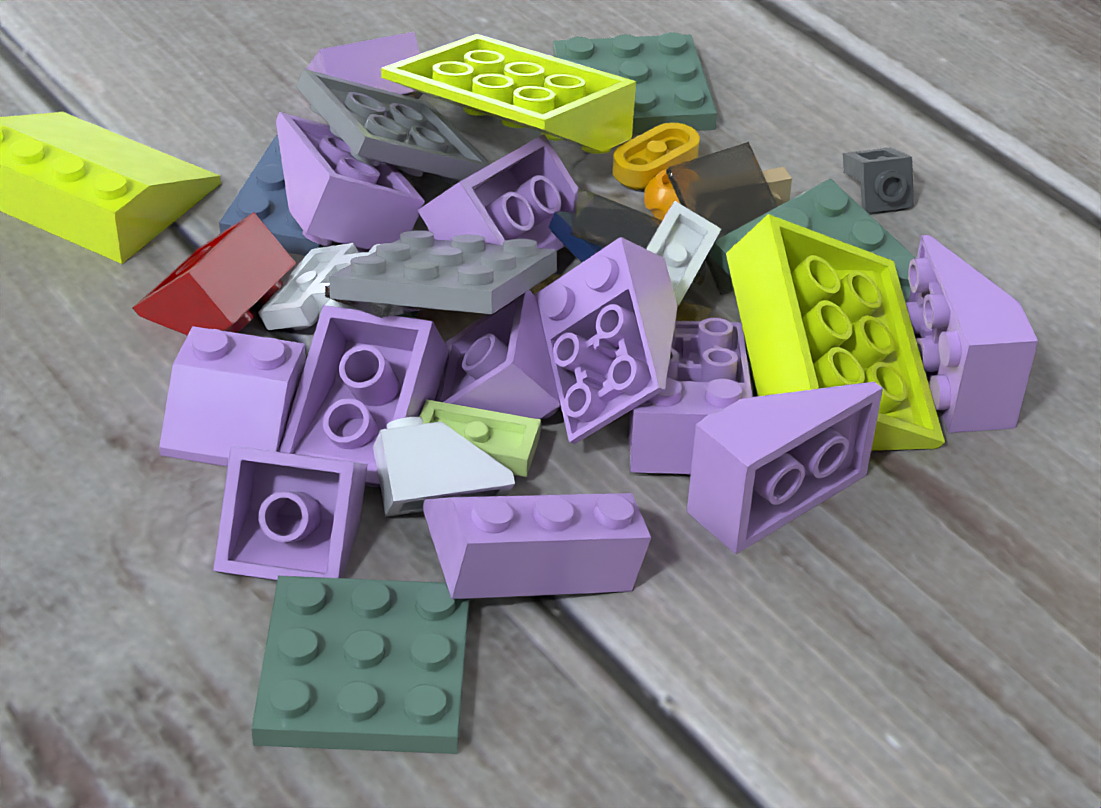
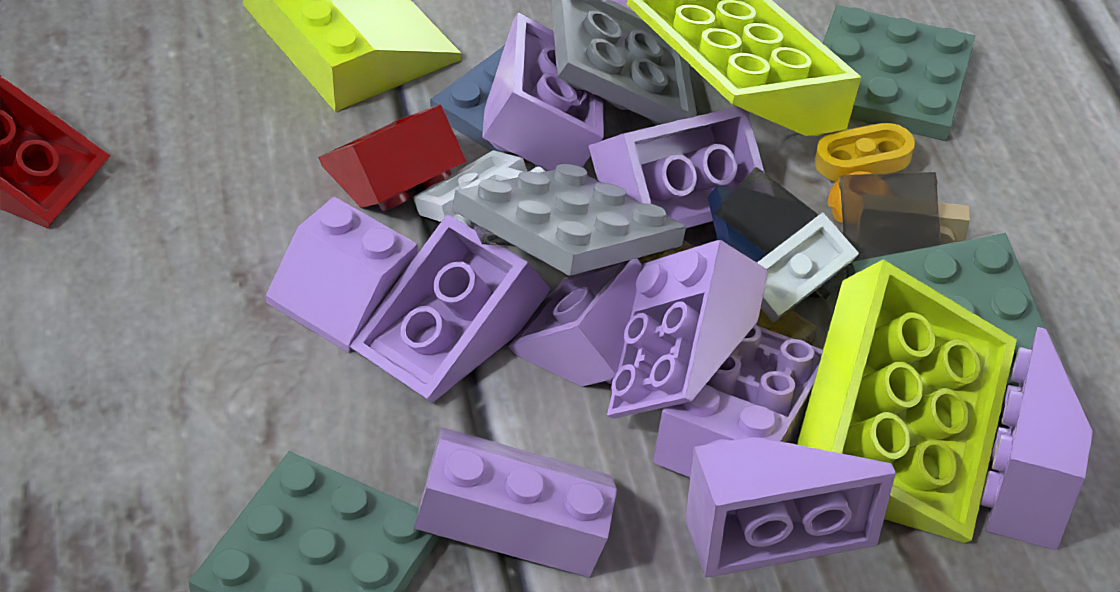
camera: 25 degrees right, 5 degrees up
lavender slope [213,446,368,580] -> none
white slope [373,417,515,517] -> none
yellowish green plate [419,399,541,477] -> none
dark grey bracket [843,147,914,213] -> none

